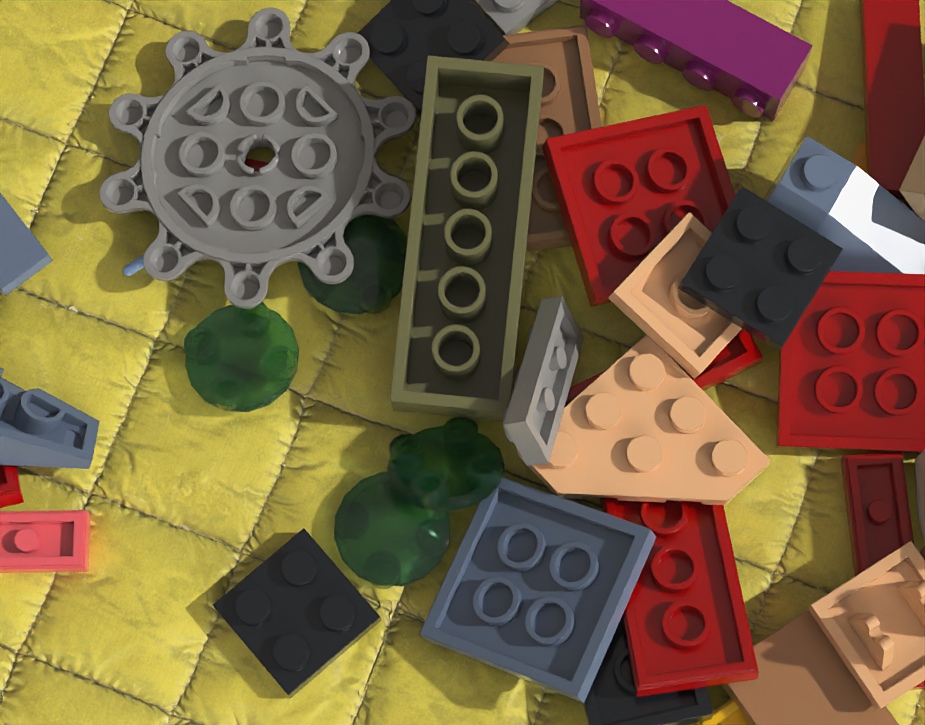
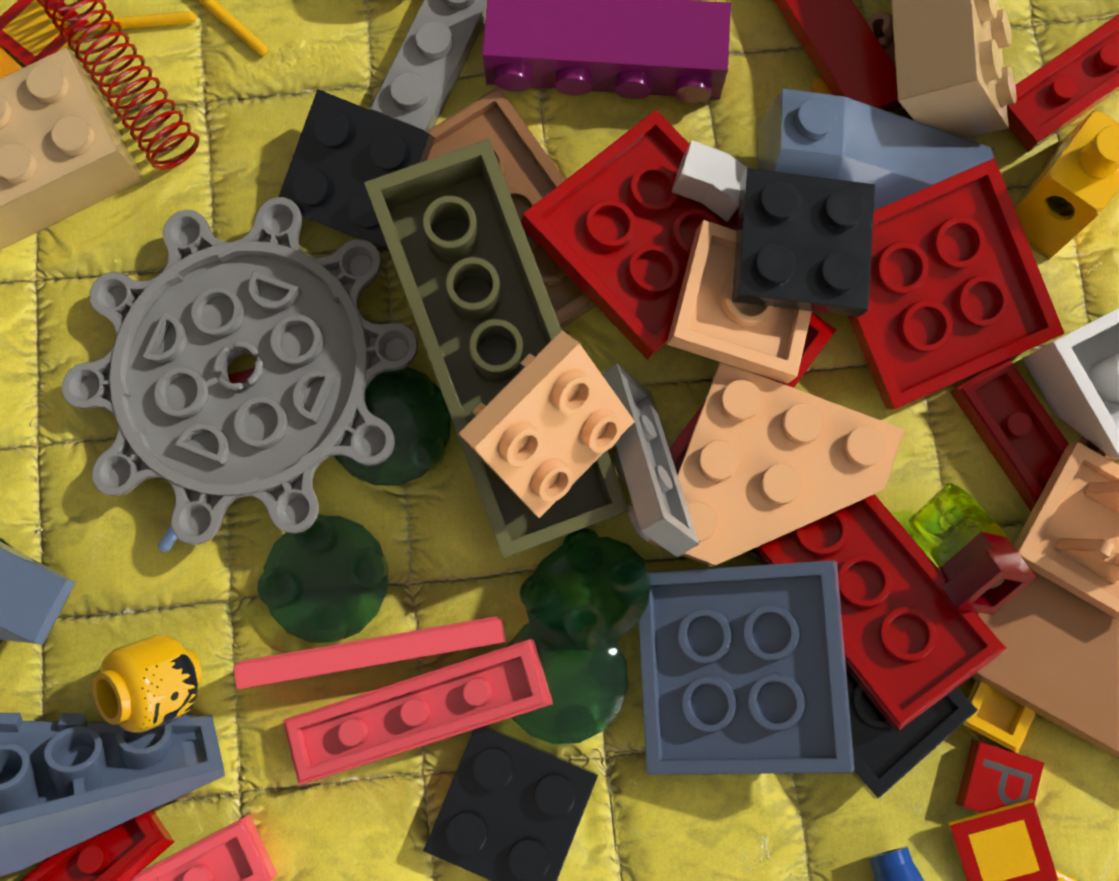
camera: 30 degrees left, 5 degrees up
none -> yellow head [93,635,202,733]
none -> coral tile [234,616,507,689]
none -> coral tile [283,639,553,785]
none -> light nougat plate [458,331,635,518]
none -> white piece [671,140,747,222]
none -> leg [908,483,1037,615]

